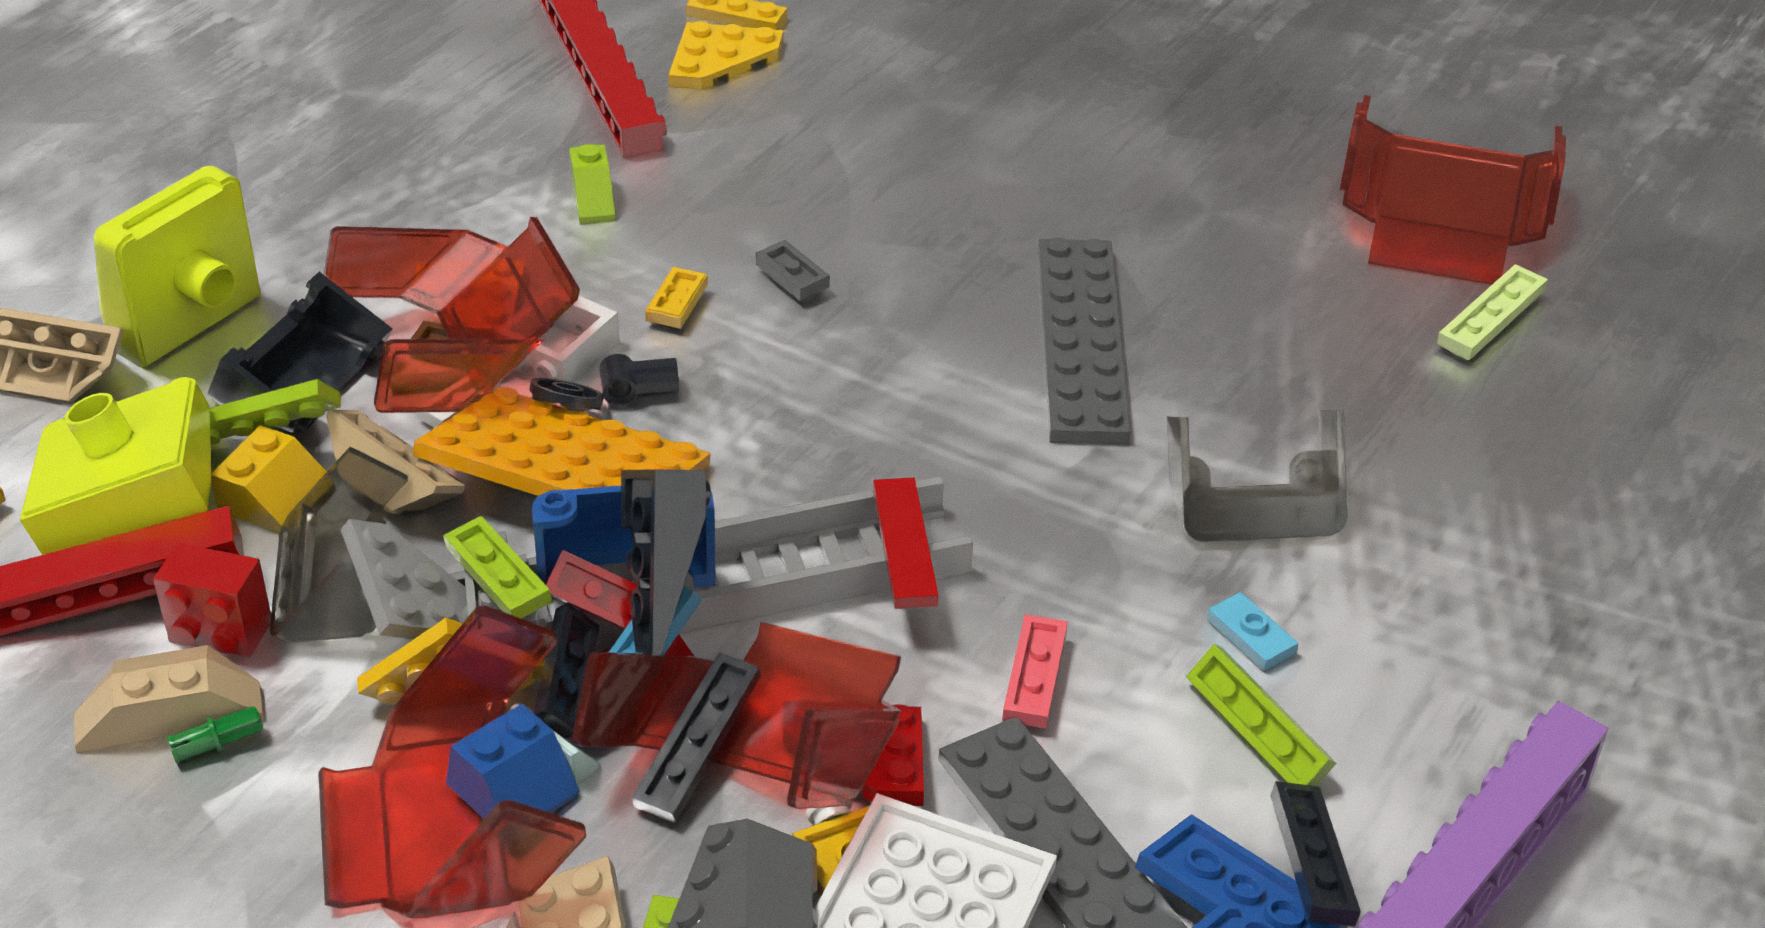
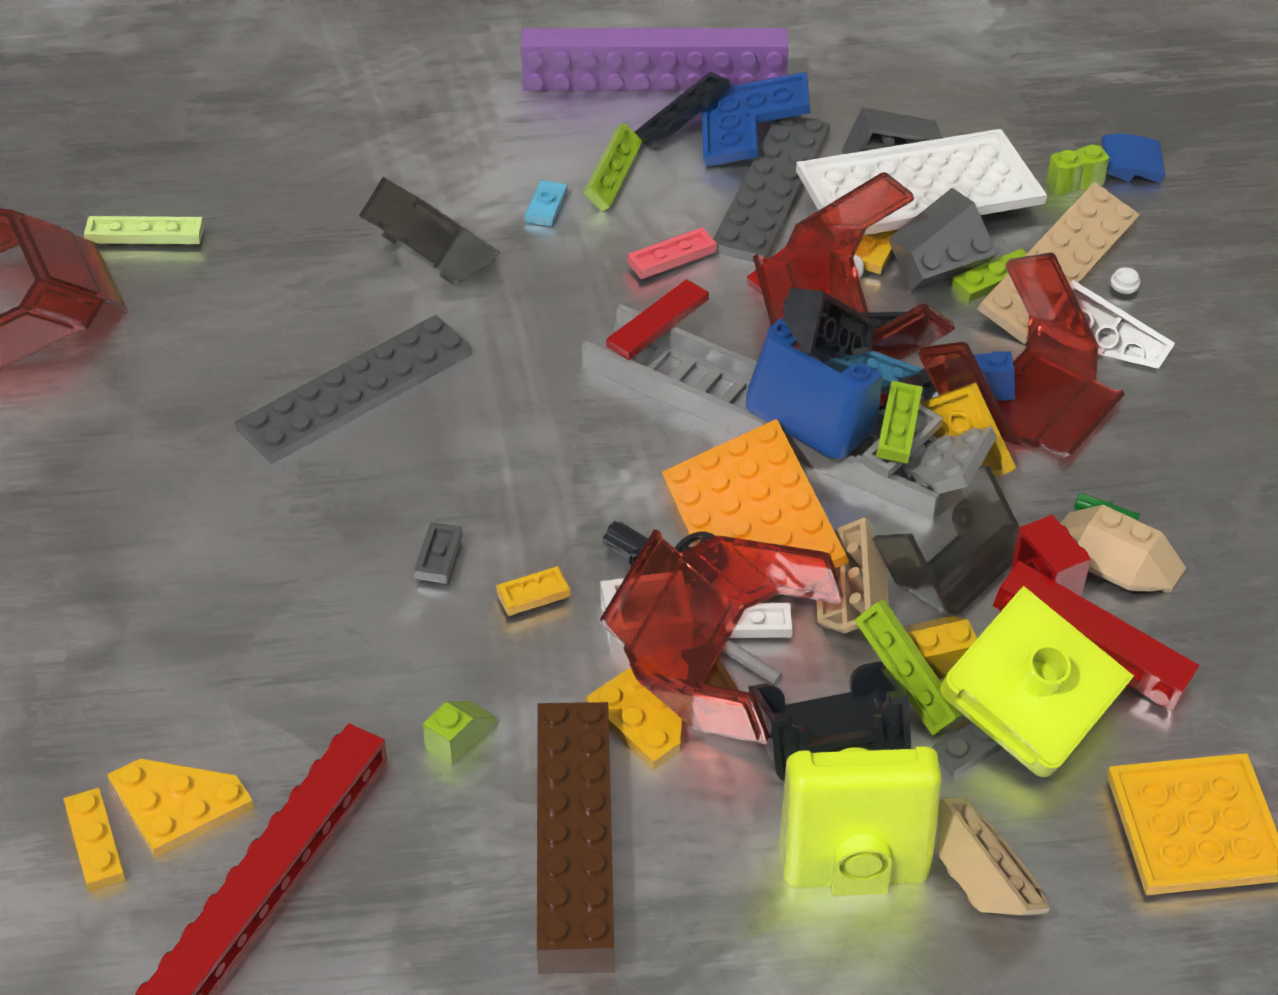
camera: 130 degrees left, 5 degrees up
none -> reddish brown brick [537,702,614,974]

